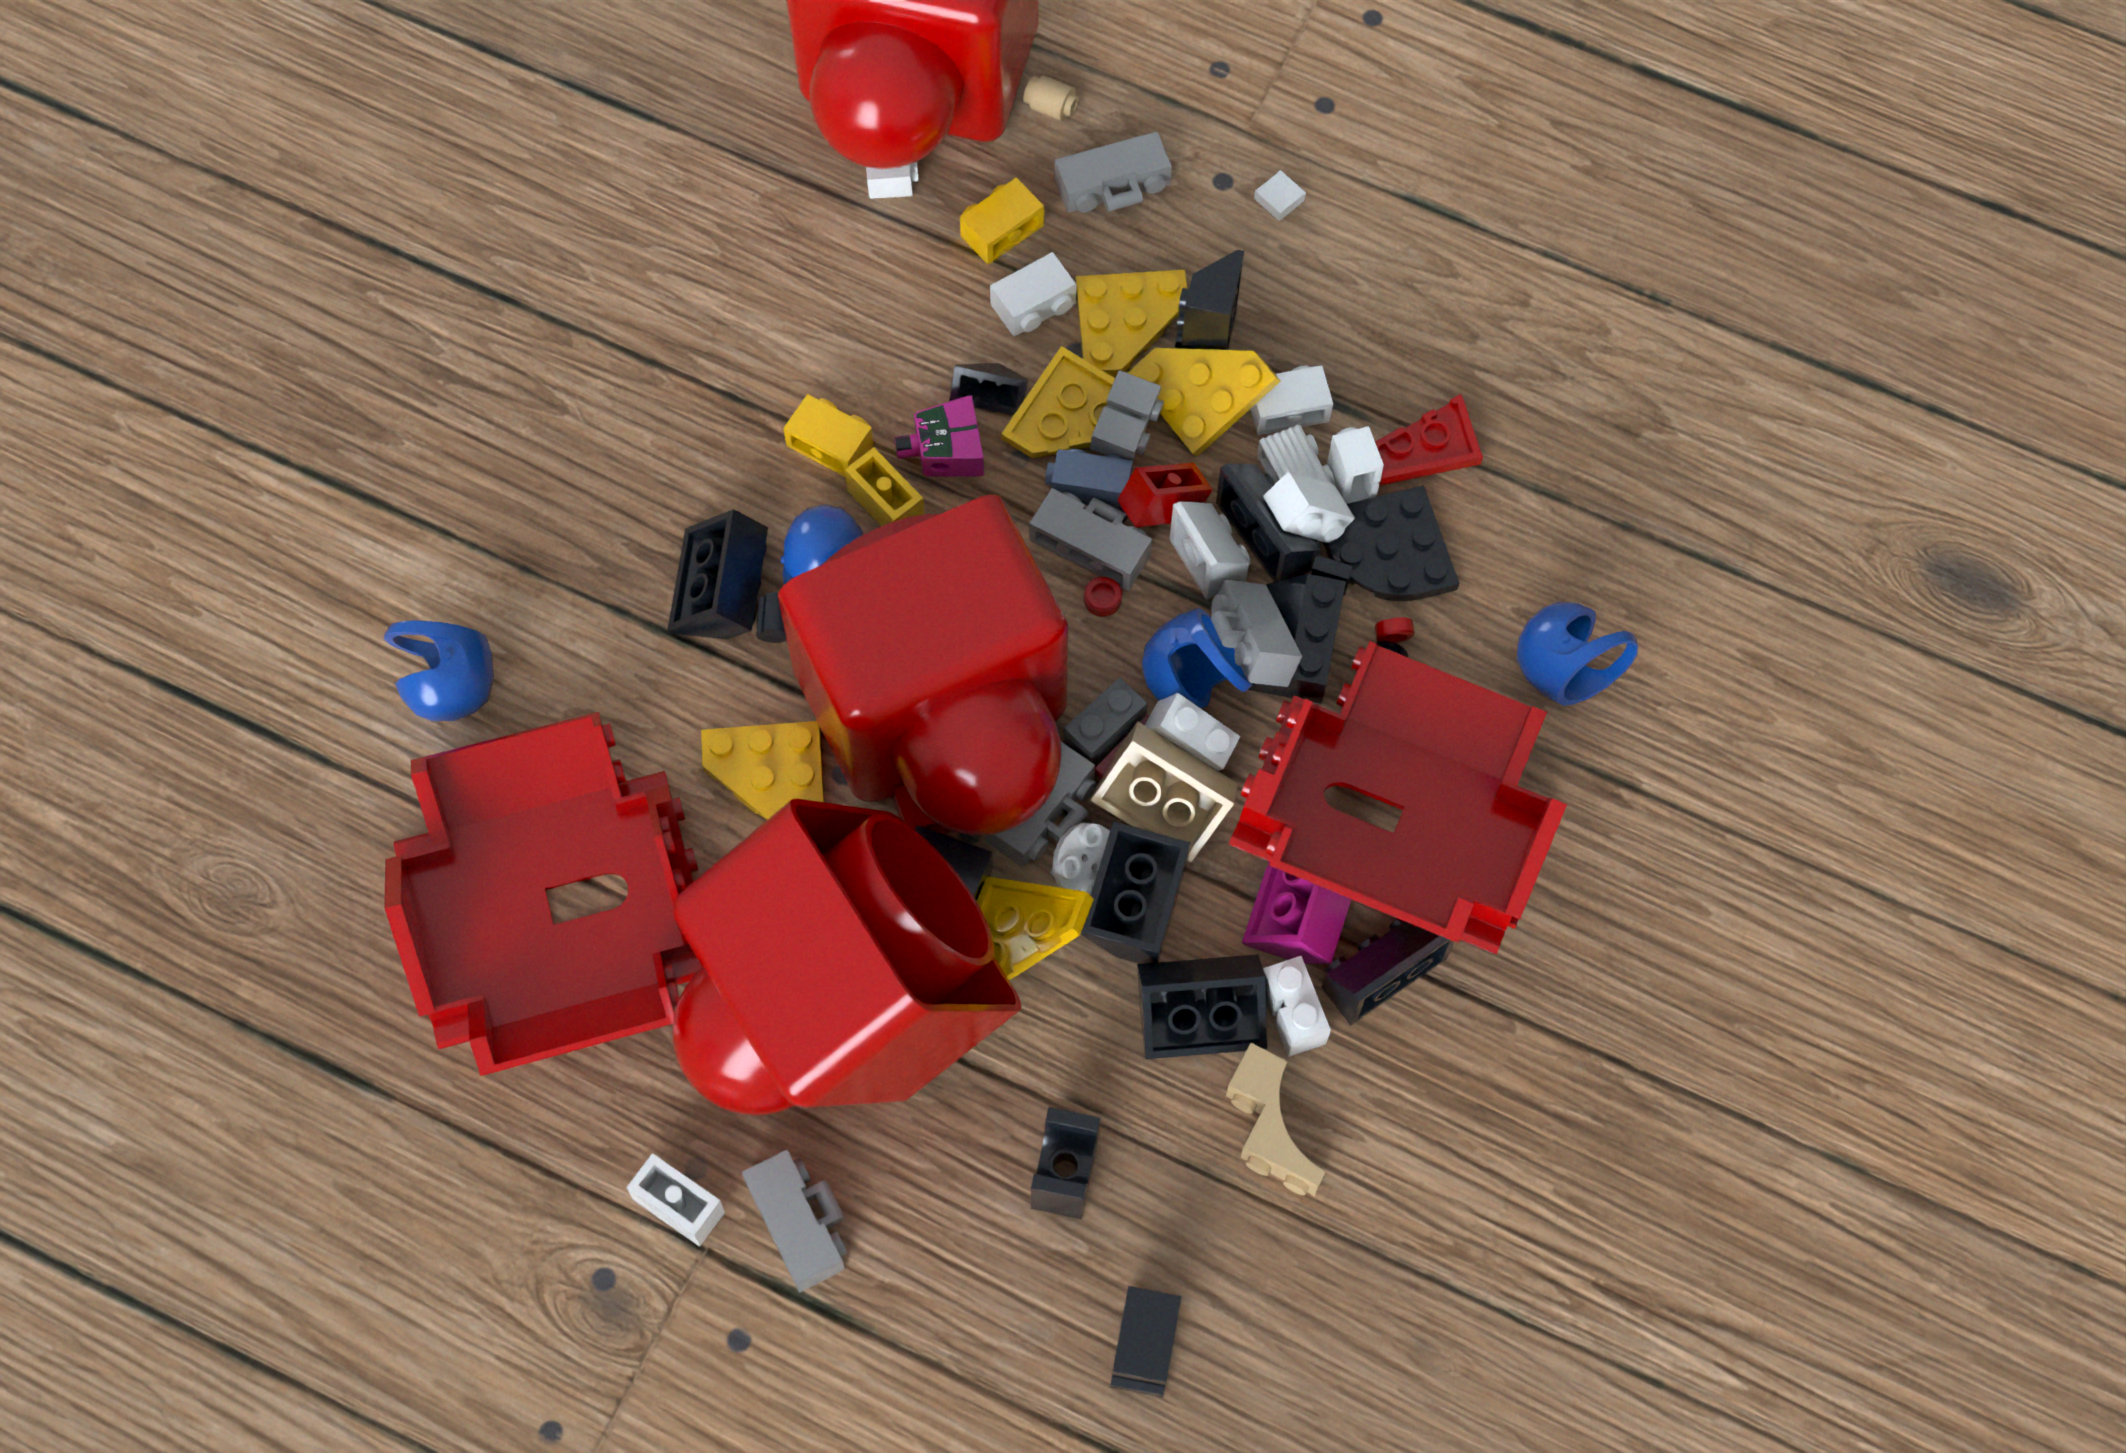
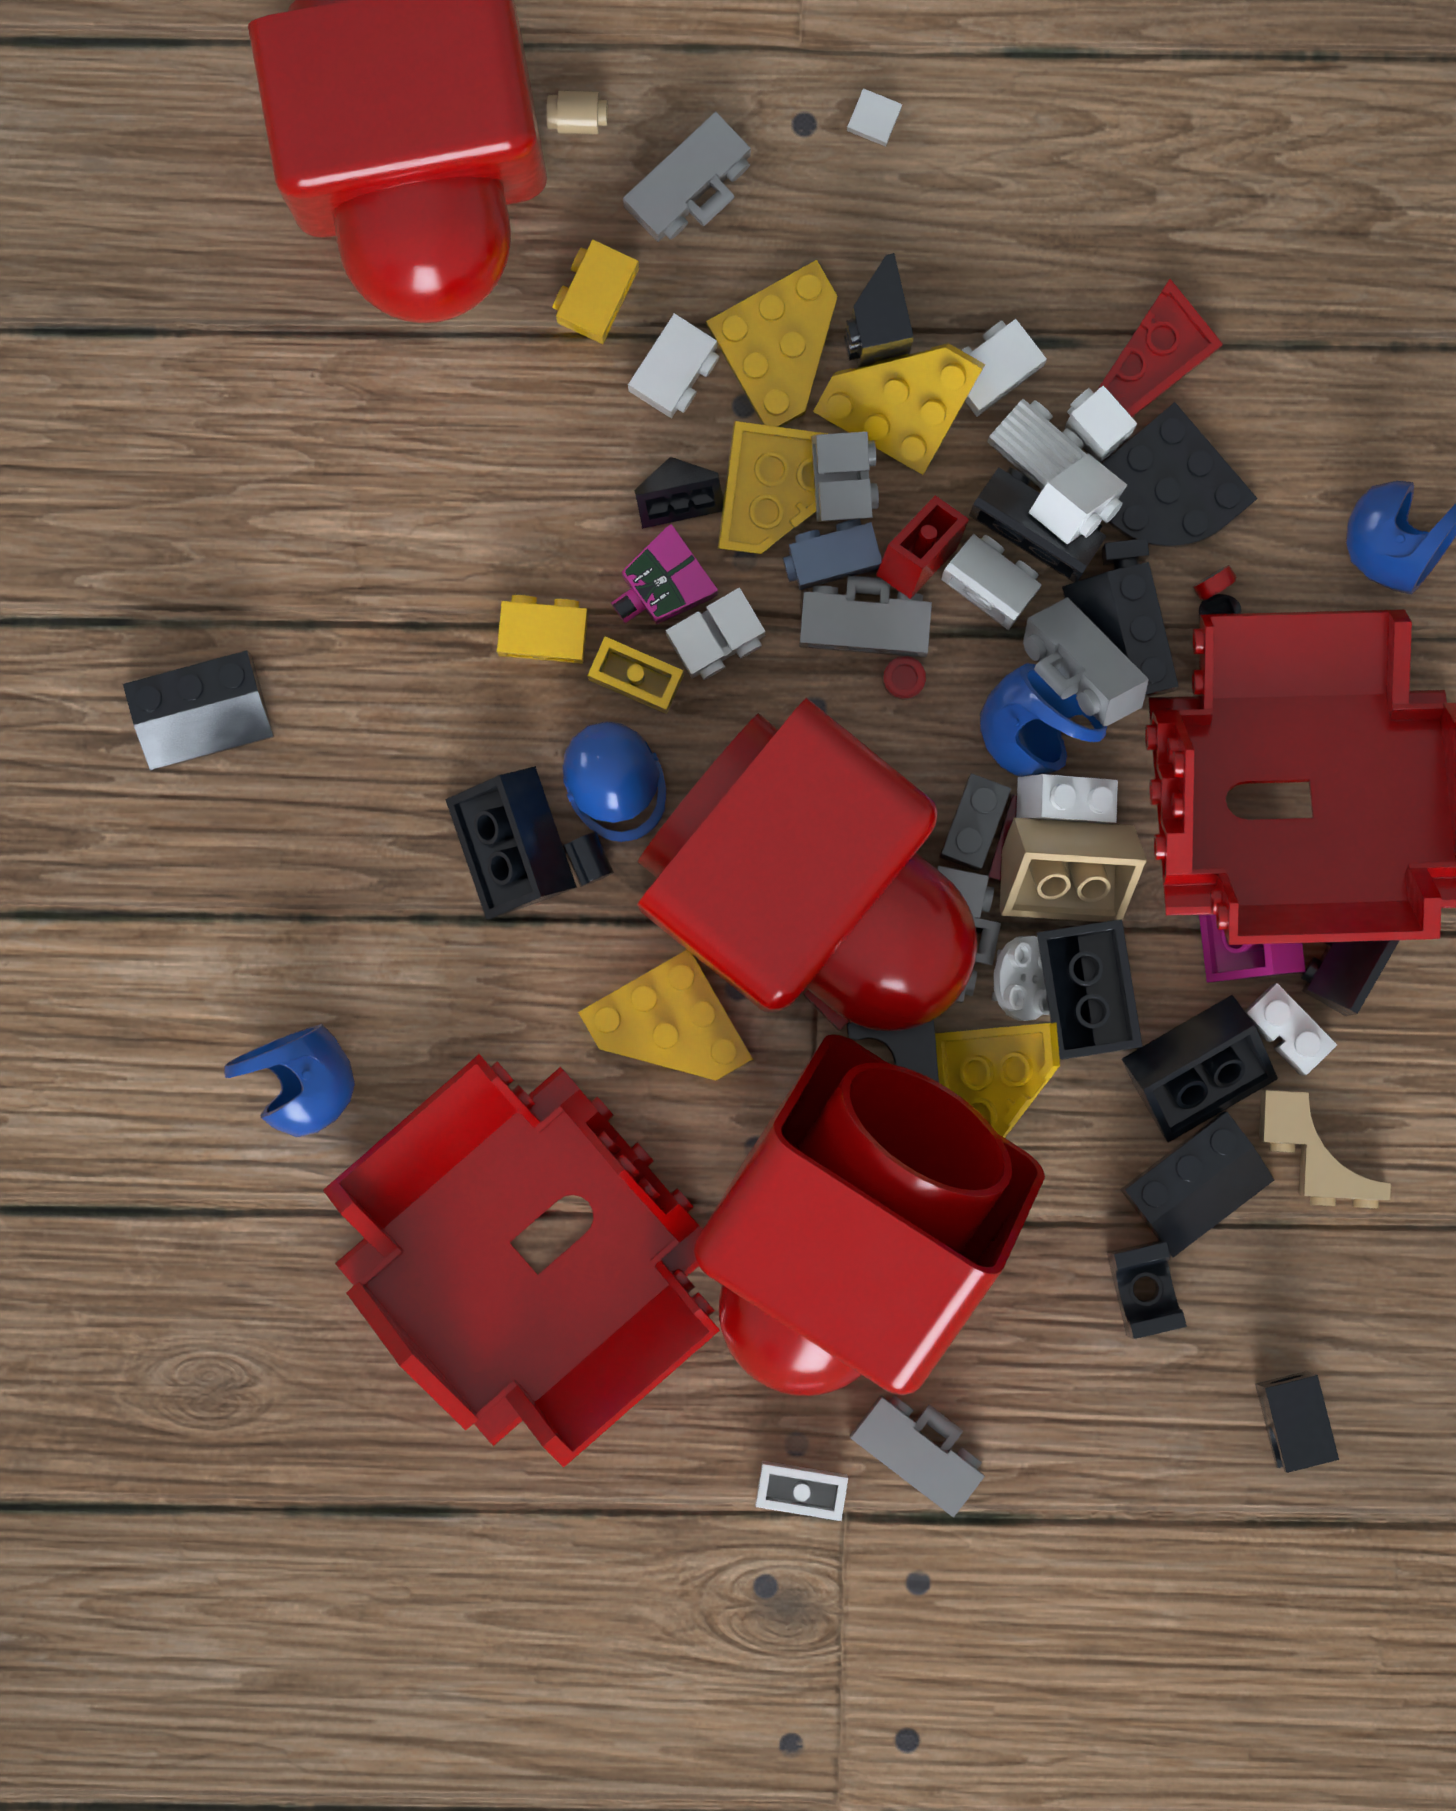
camera: 25 degrees left, 20 degrees up
none -> black slope [123,650,274,771]
none -> white piece [666,587,766,680]
none -> black slope [1120,1112,1274,1258]

